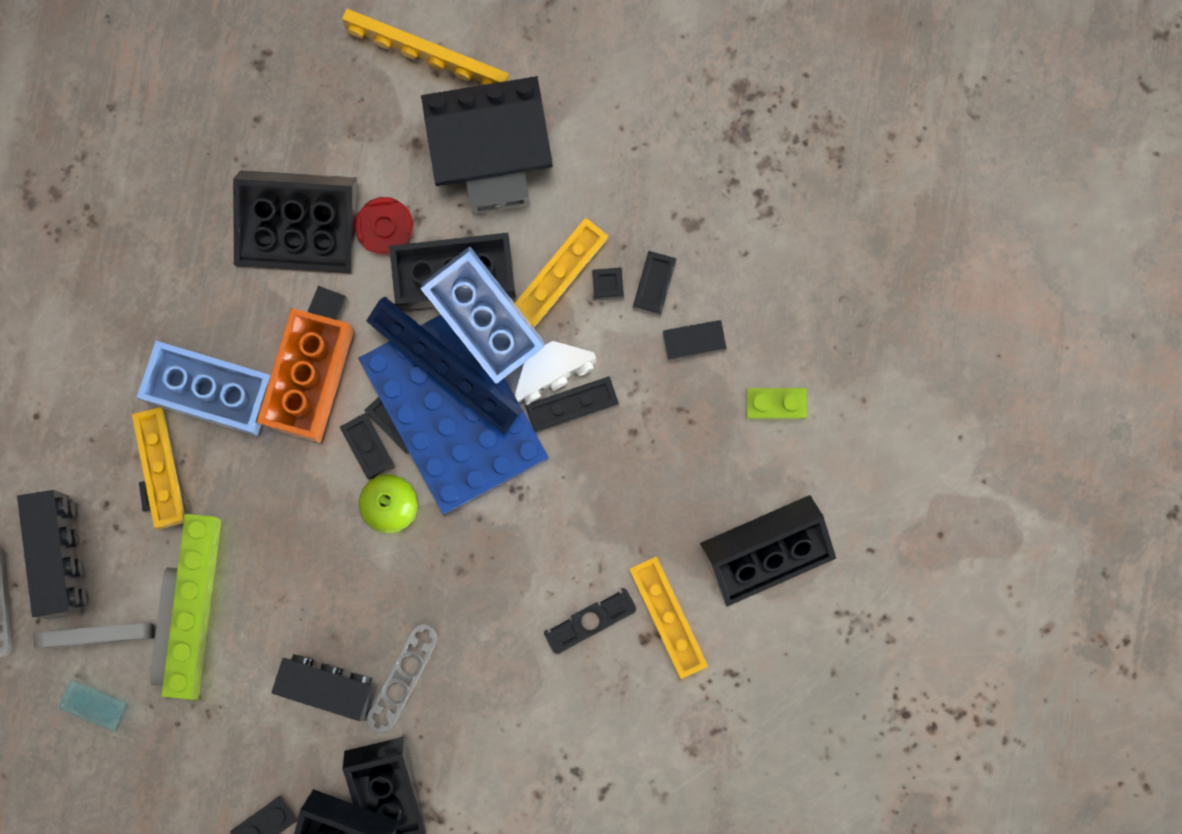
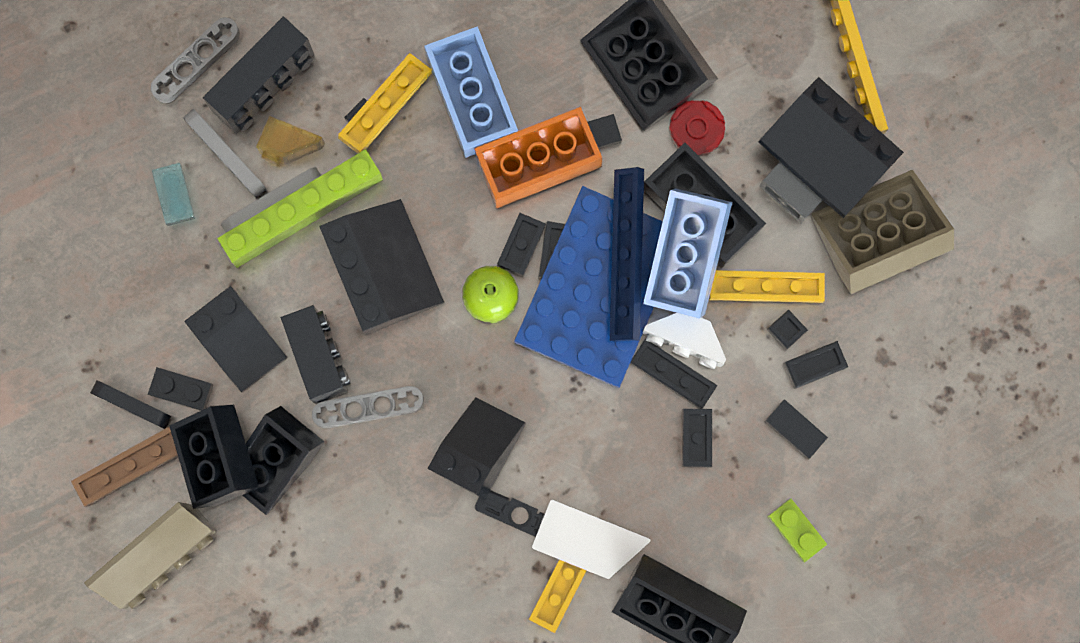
camera: 45 degrees right, 0 degrees up
none -> black slope [184,286,288,393]
none -> clear yellow slope [256,116,325,164]
none -> black slope [319,199,445,336]
none -> black slope [427,397,526,500]
none -> white sticker [532,500,650,579]
none -> black plate [682,409,712,468]
none -> dark tan slope [811,170,954,294]

